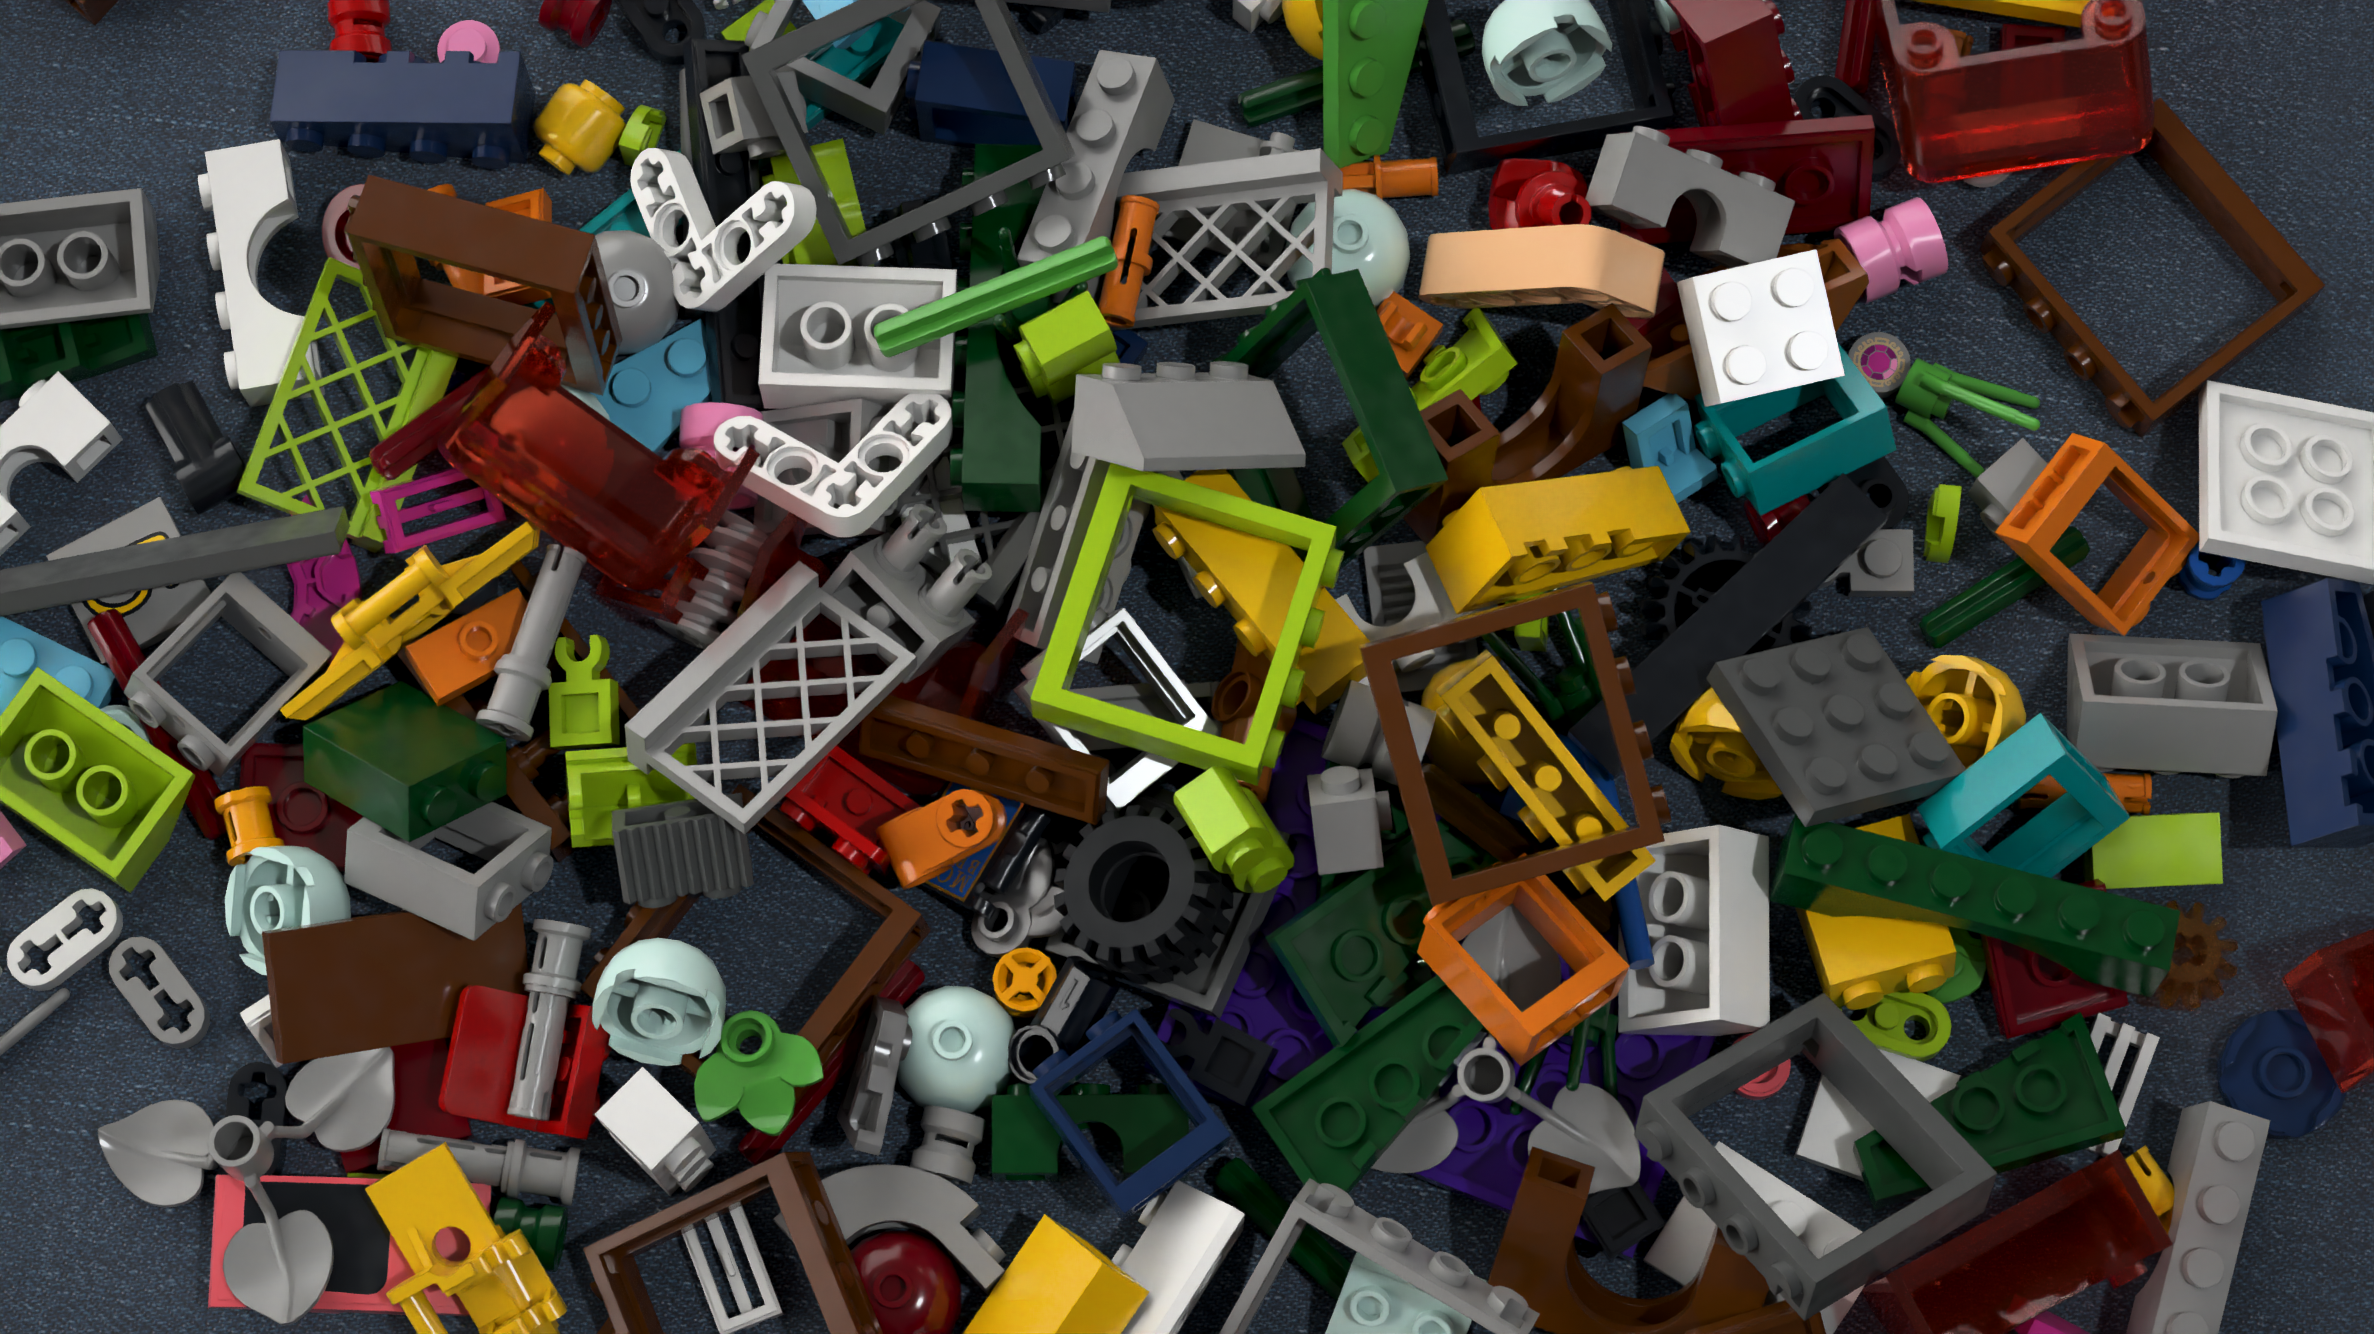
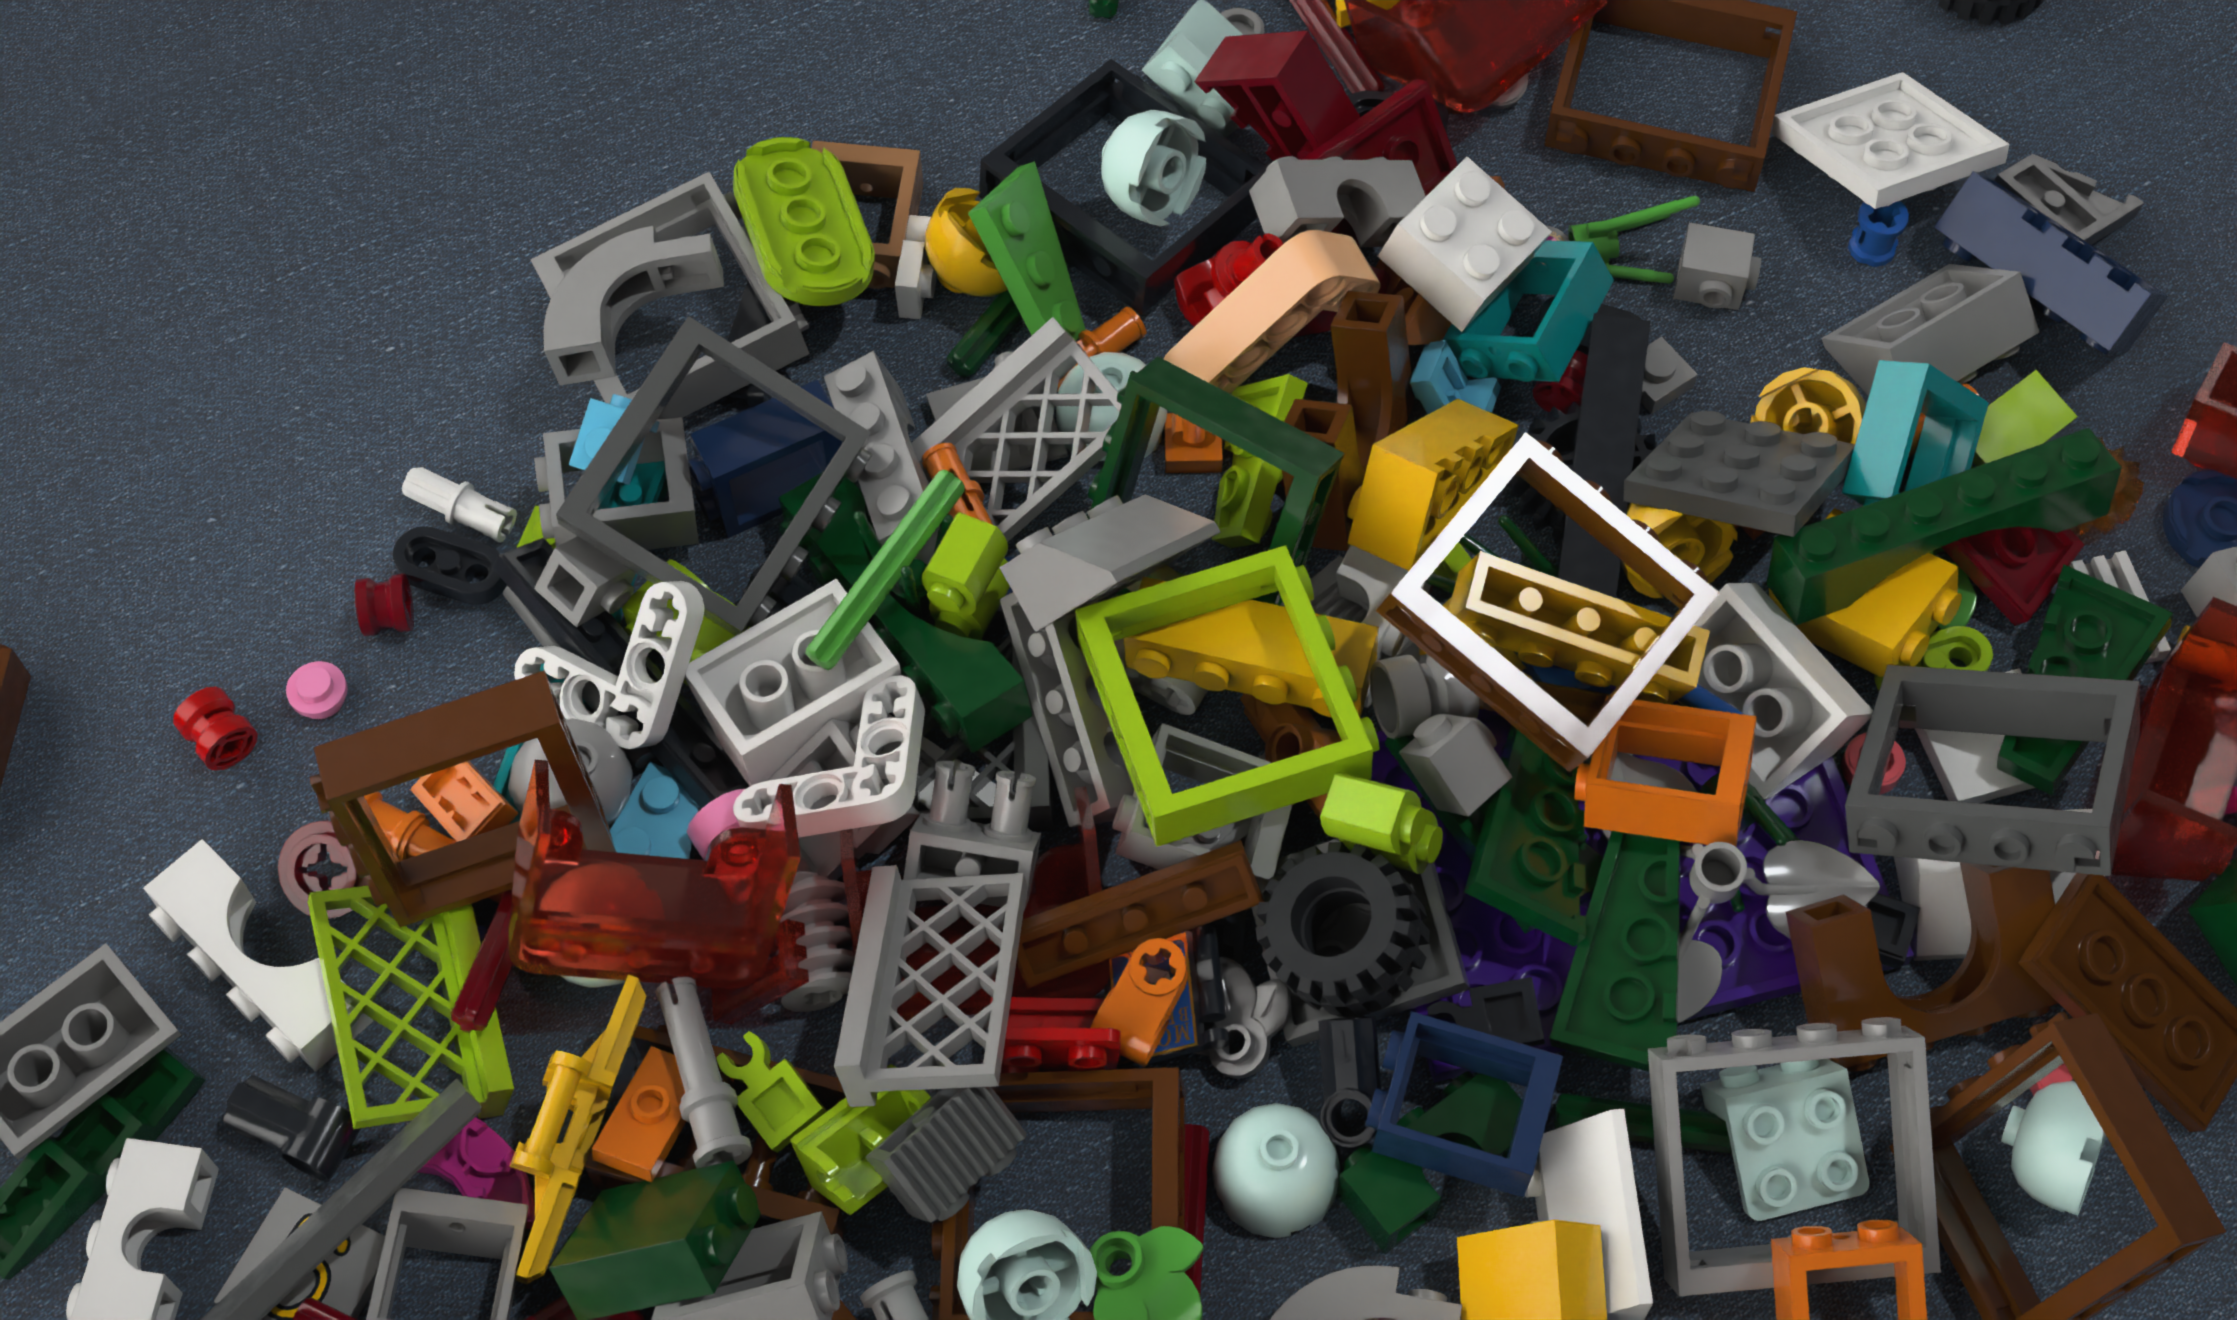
camera: 35 degrees left, 15 degrees down
dark blue wedge [270,50,536,169] -> none
dark pink tile [370,459,507,553] -> none
yellow head [533,79,626,176] -> none
lime tile [618,105,667,167] -> none
flat silver wing [837,995,913,1156] -> none
light grey wheel [909,1105,987,1186] -> none
light orange wheel [993,947,1057,1019] -> none
bright pink wheel [1834,197,1948,304] -> none
dark green axle [1919,526,2090,648] -> none
lime tile [1923,484,1962,563] -> none
orange window [1994,433,2199,636] -> none

